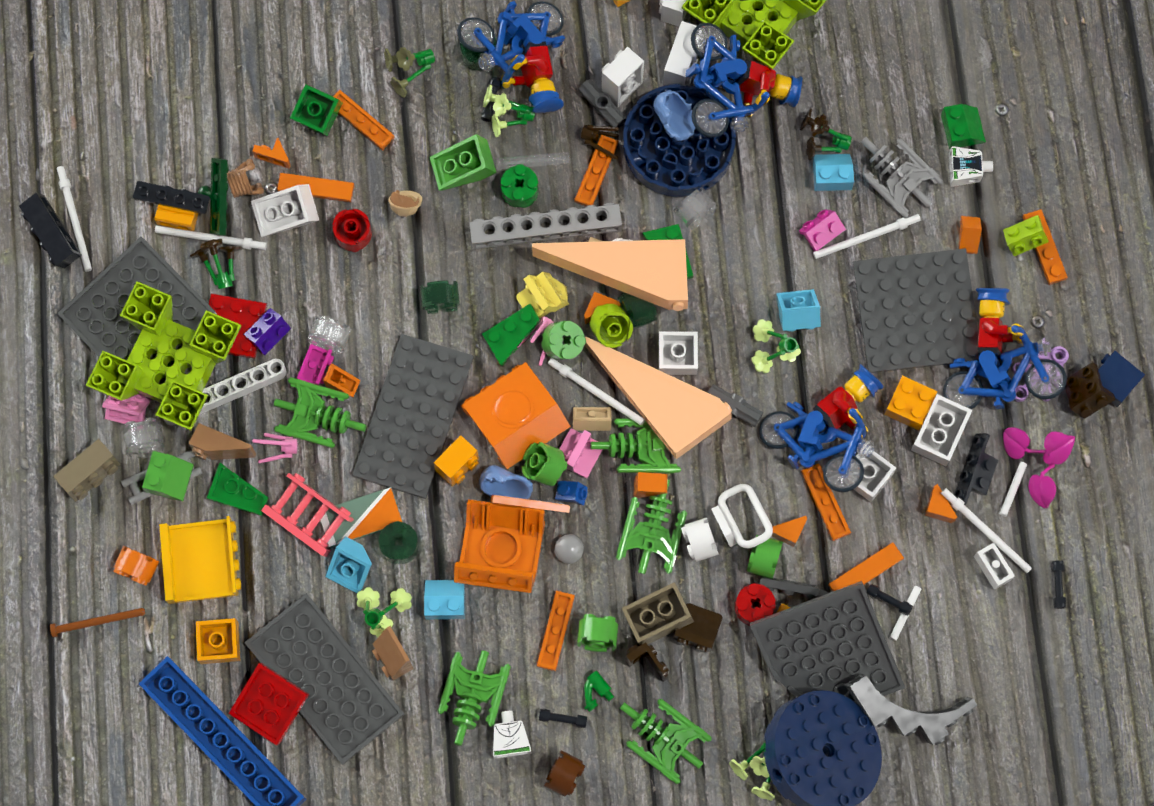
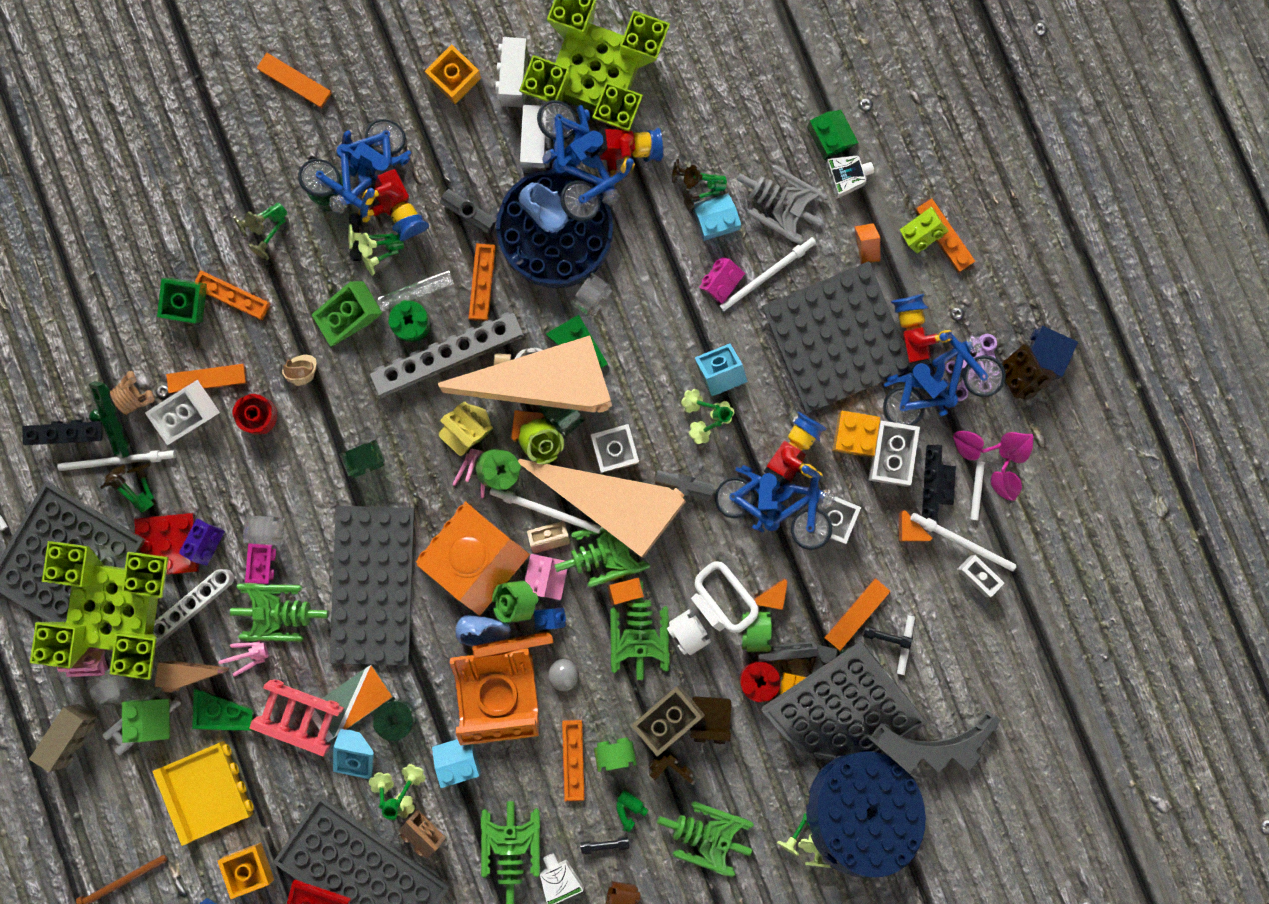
camera: 15 degrees left, 10 degrees up
orange brick [113,546,160,586] -> none
light orange brick [155,205,199,231] -> none
orange slope [252,138,291,169] -> none
orange slope [323,364,360,397] -> none
light orange brick [434,435,479,487] -> none
green wing [482,304,541,367] -> none
dark brown plant [581,124,619,160] -> none
white brick [601,47,644,108] -> none
orange tile [801,463,851,541] -> none
black bar [1051,561,1066,609] -> none

